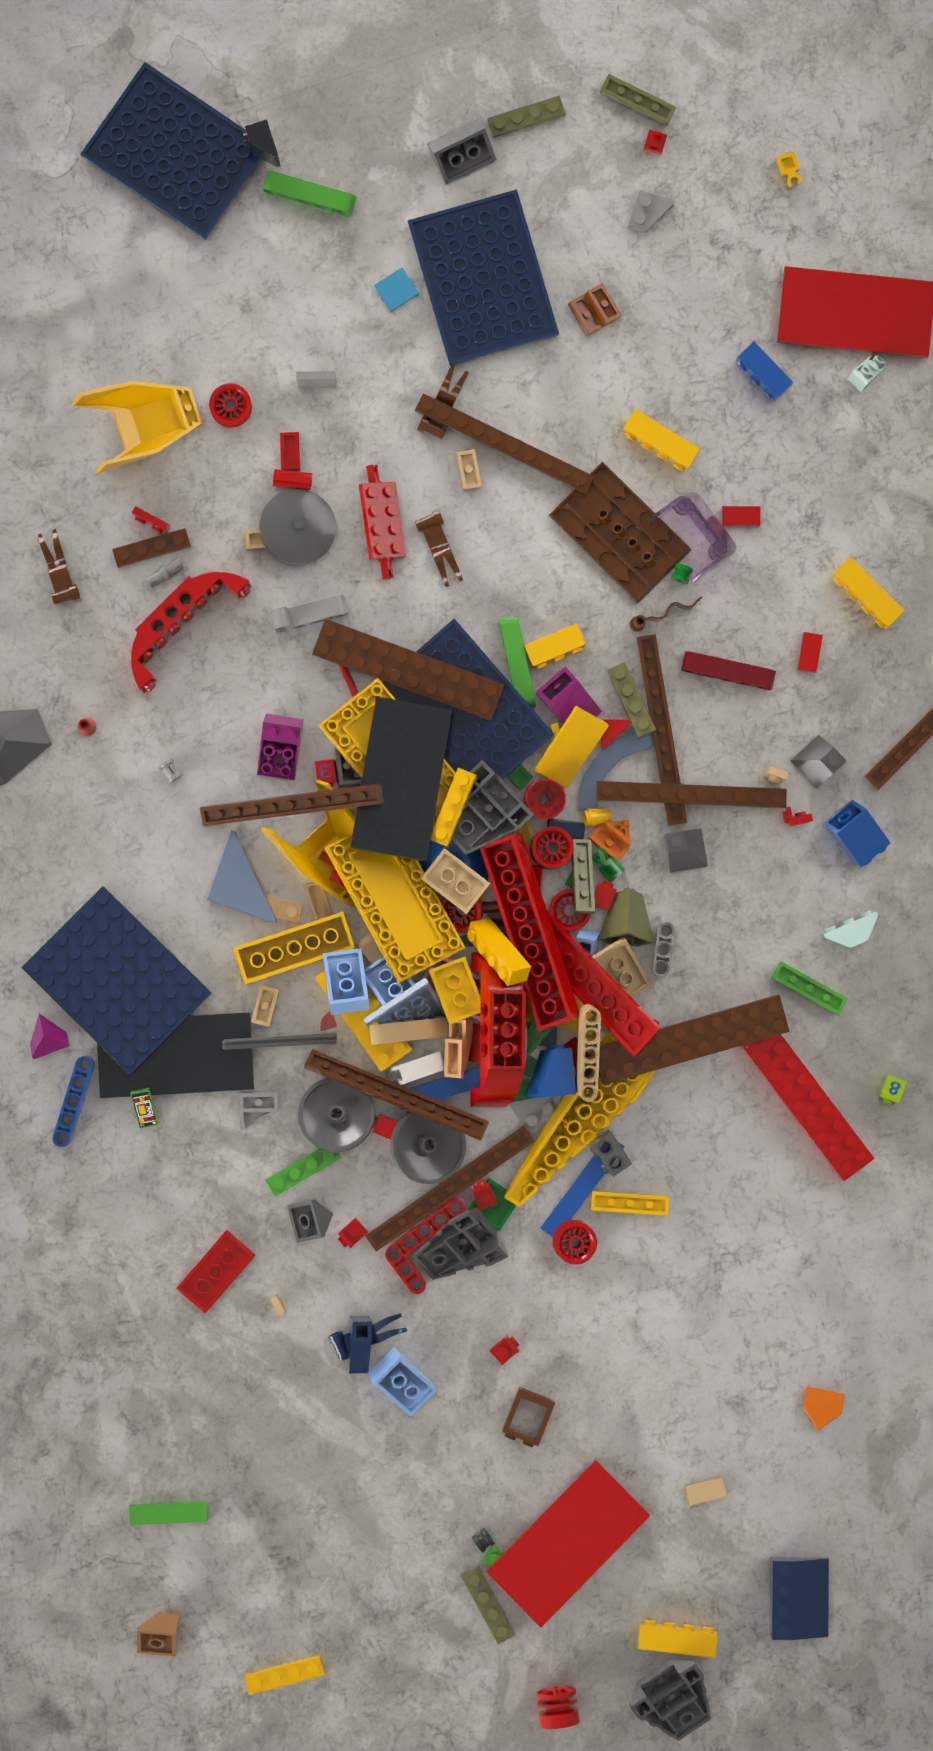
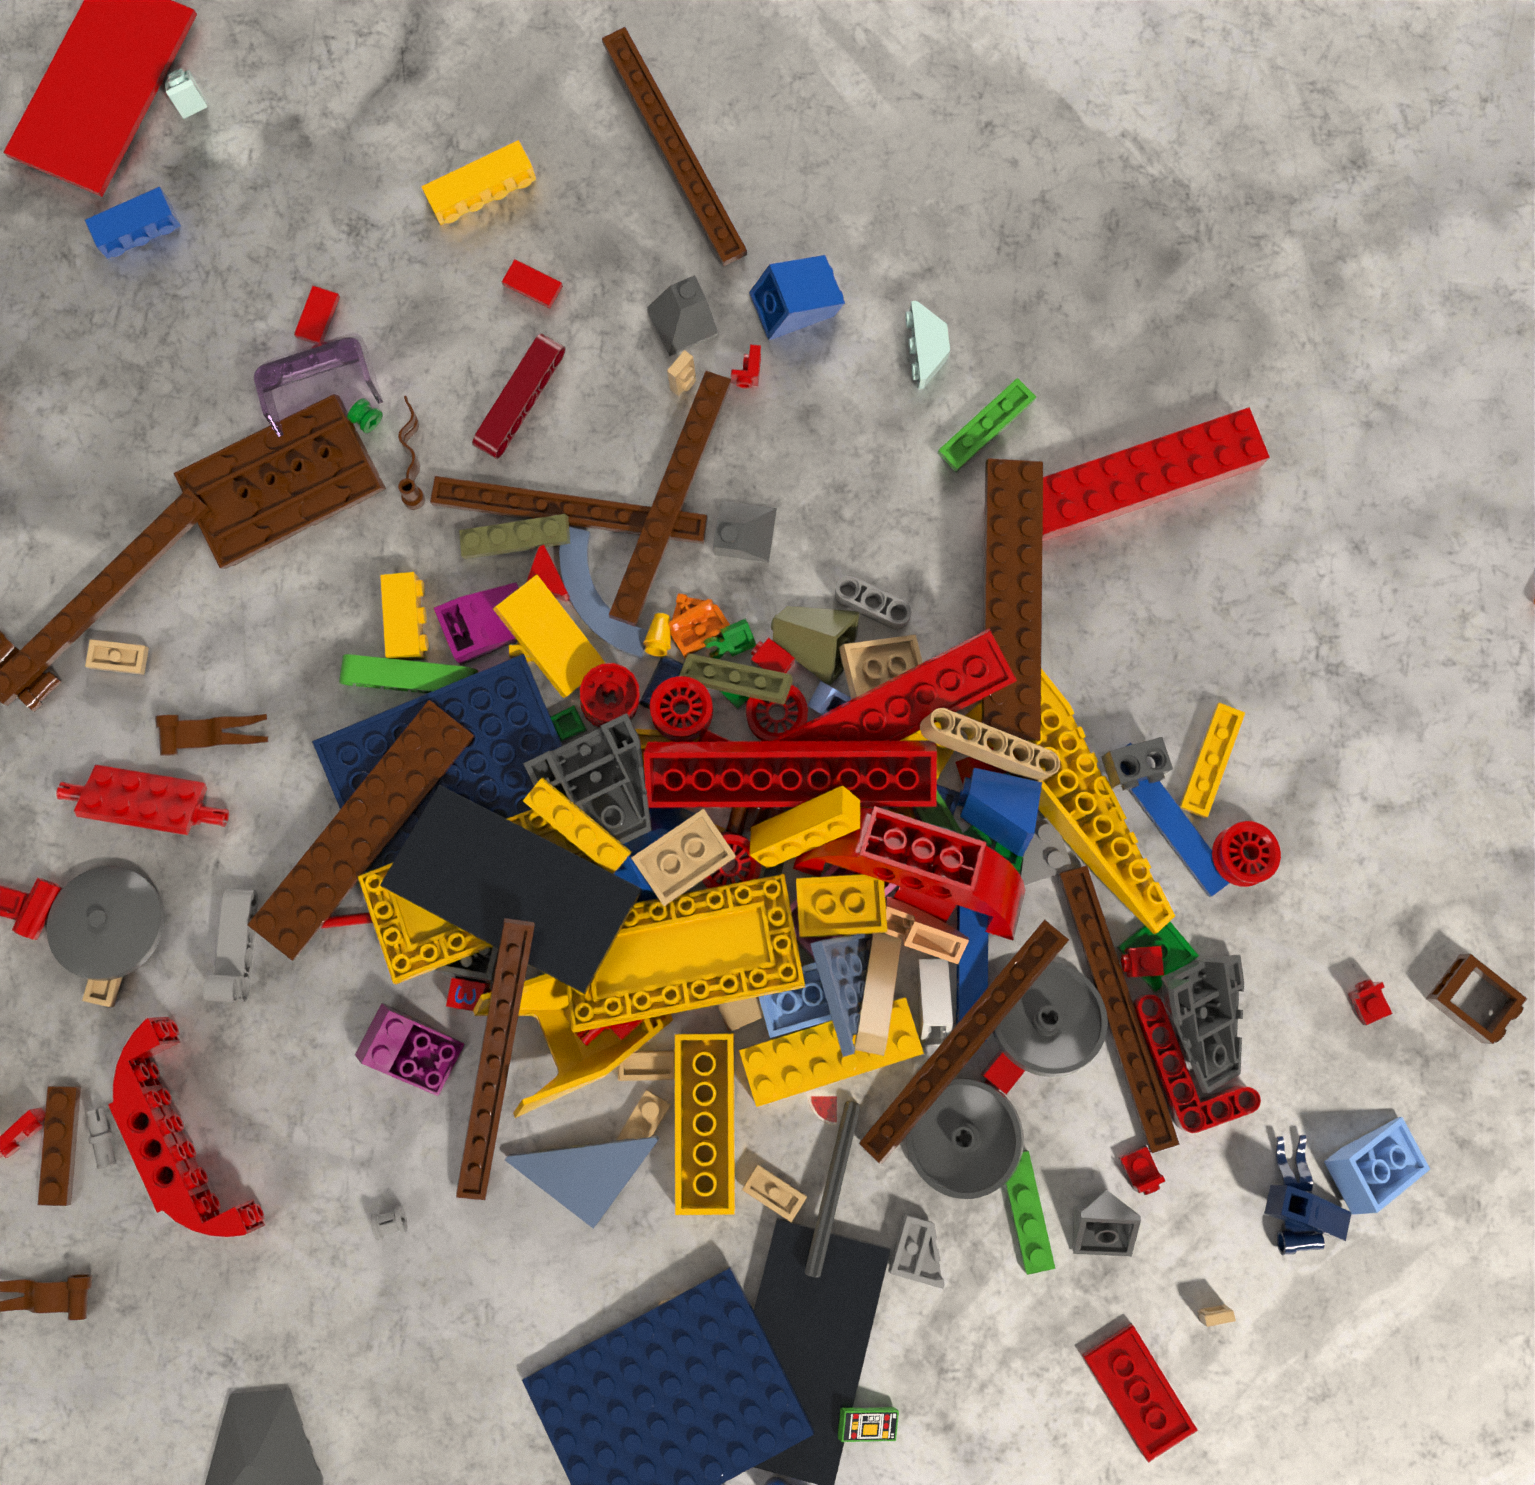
camera: 70 degrees left, 5 degrees down
red cone [77,717,96,736] -> none
light blue slope [323,948,369,1015] -> none
yellow brick [622,409,700,472] -> none
lime brick [879,1075,907,1105] -> none

